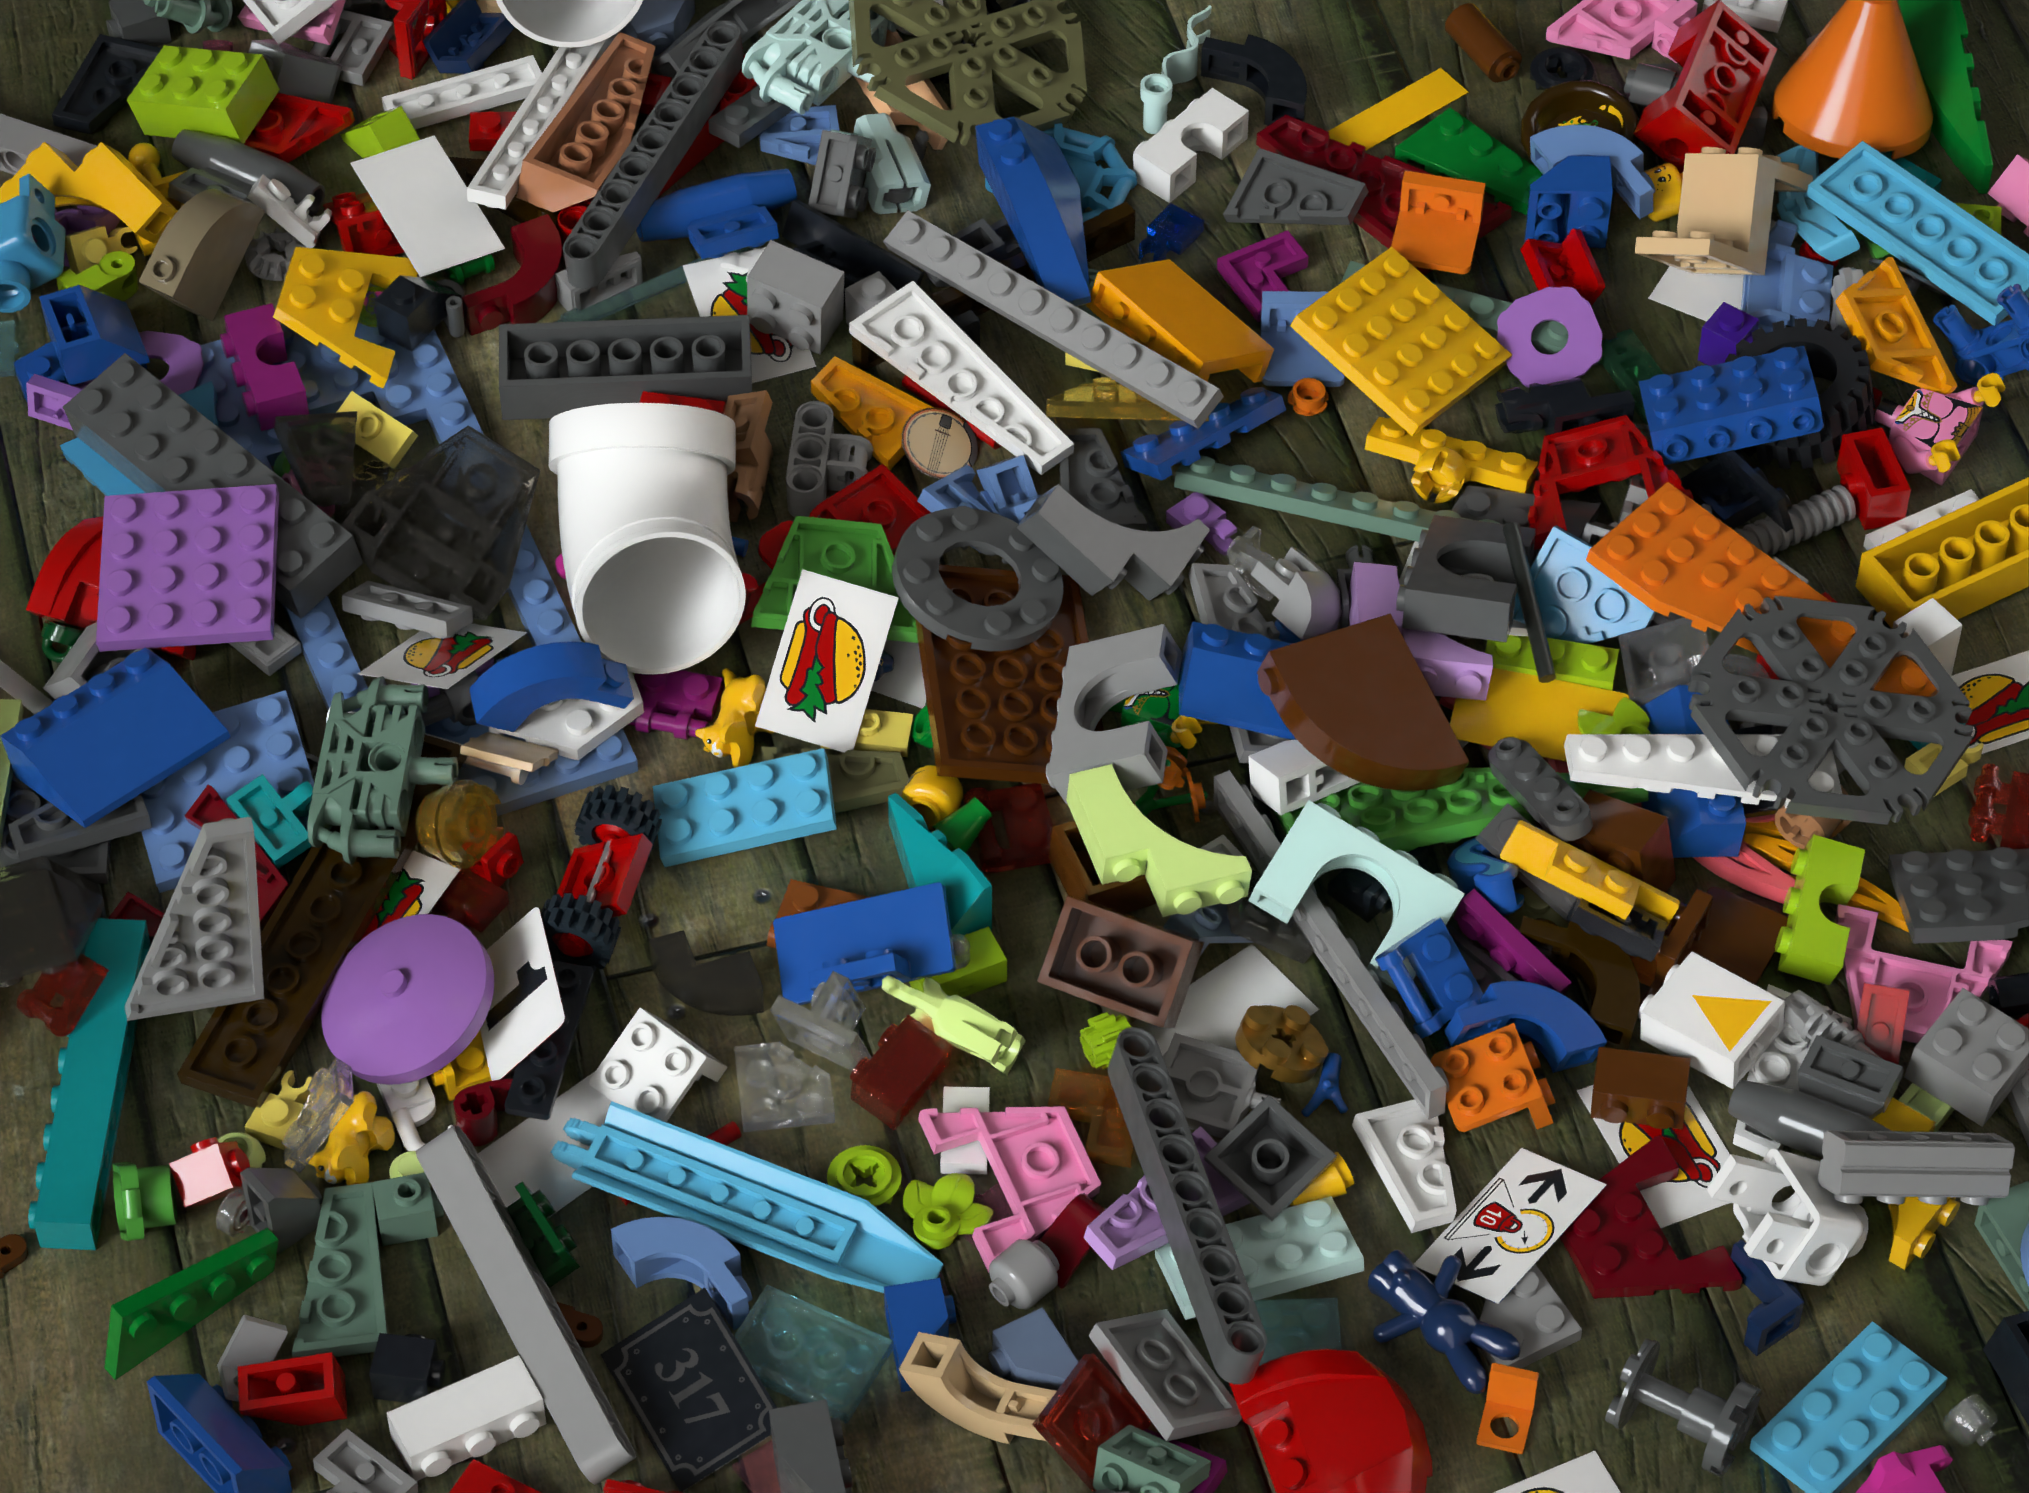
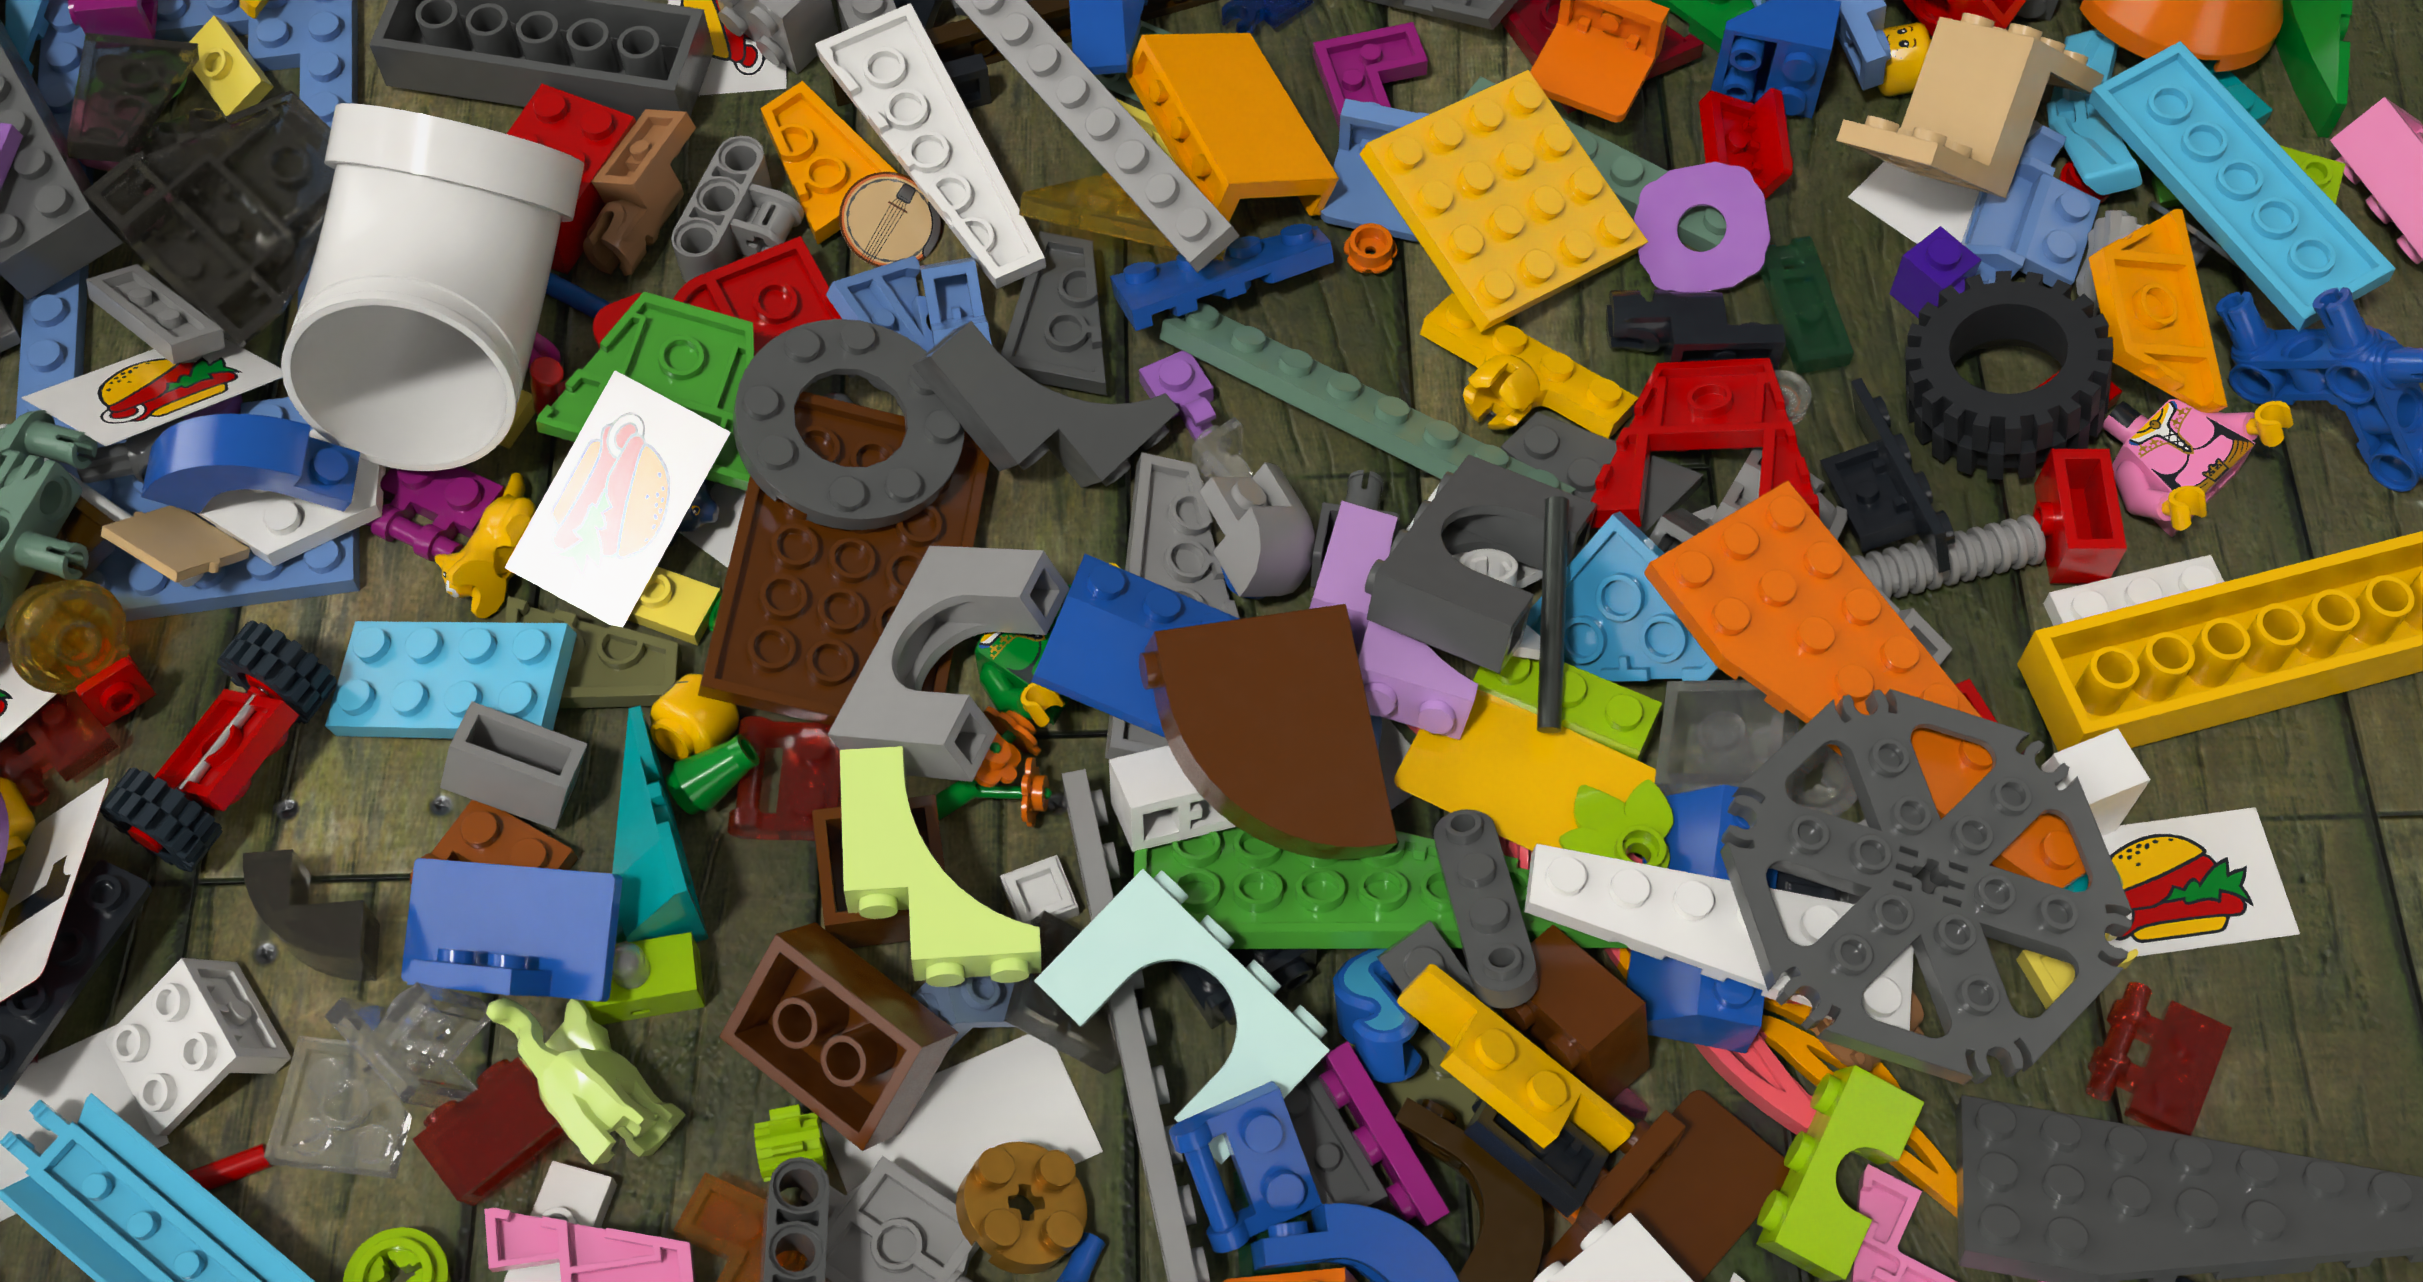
camera: 15 degrees right, 10 degrees up
blue bracket [1638,346,1824,465] -> none
none -> light grey brick [440,701,587,830]

